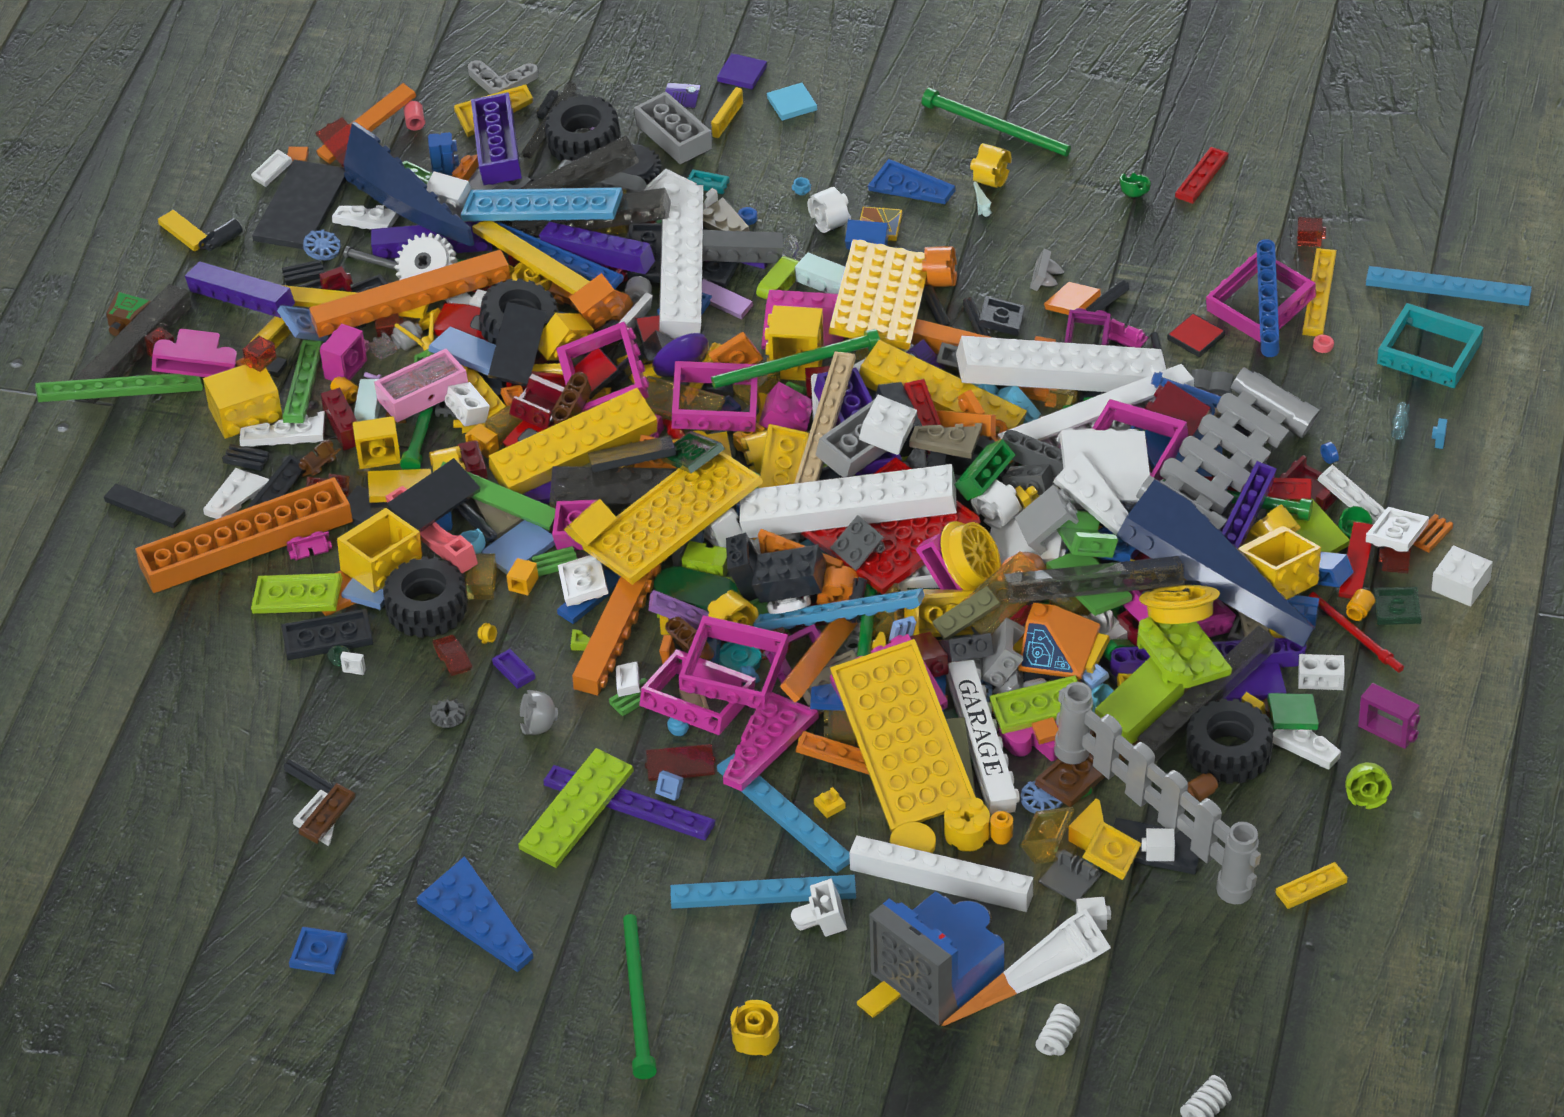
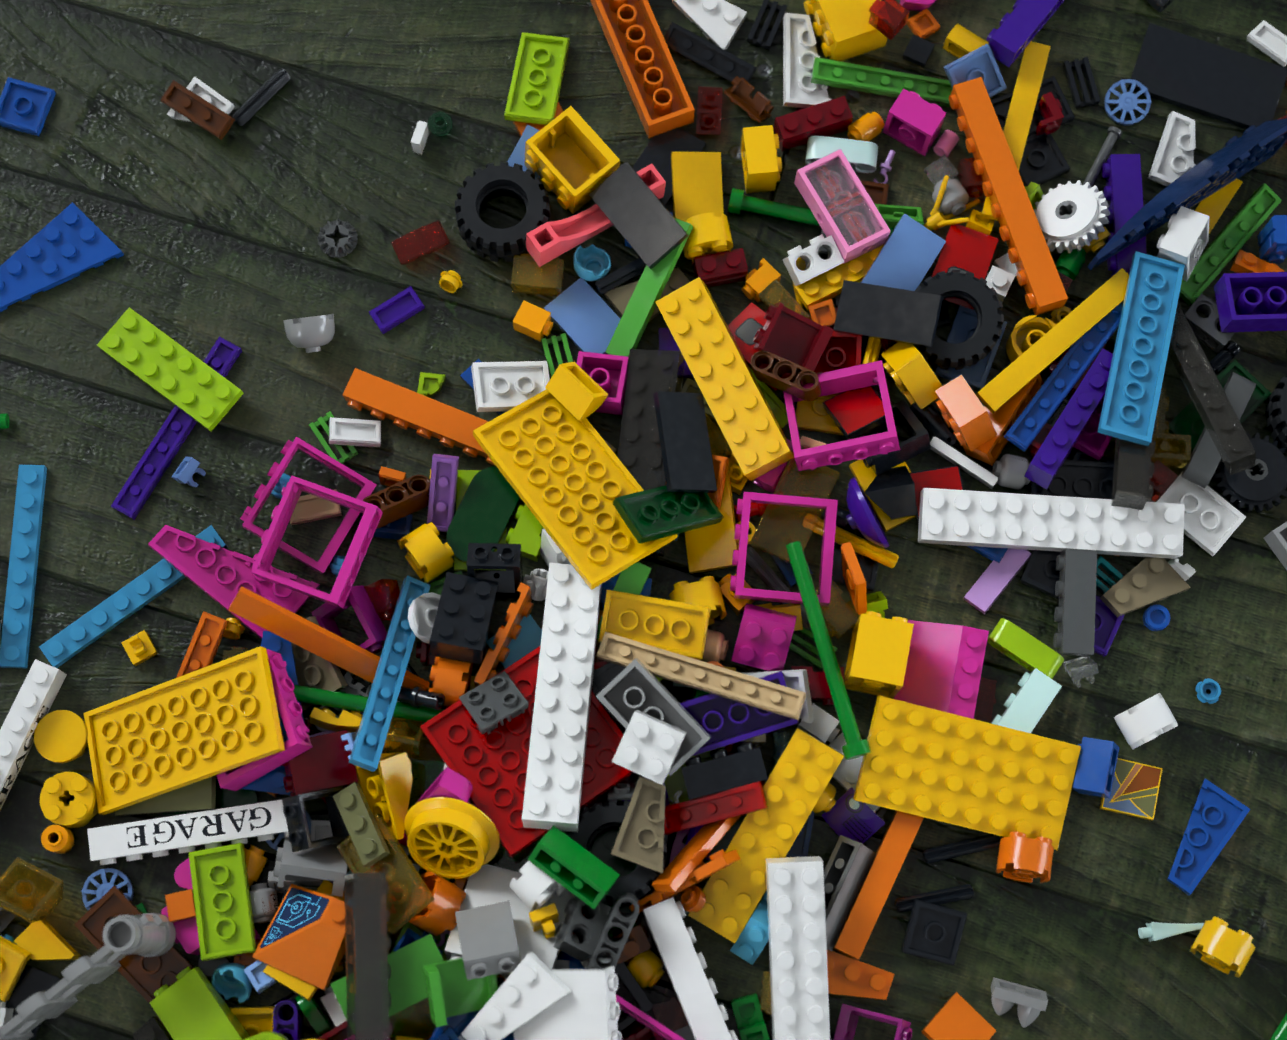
camera: 90 degrees right, 30 degrees up
black tile [281,609,374,660] -> none
dark pink hinge [287,531,332,560] -> none
clear red piece [645,744,715,781] -> none
teal tile [688,169,730,194] -> none
teal tile [719,642,762,672] -> none

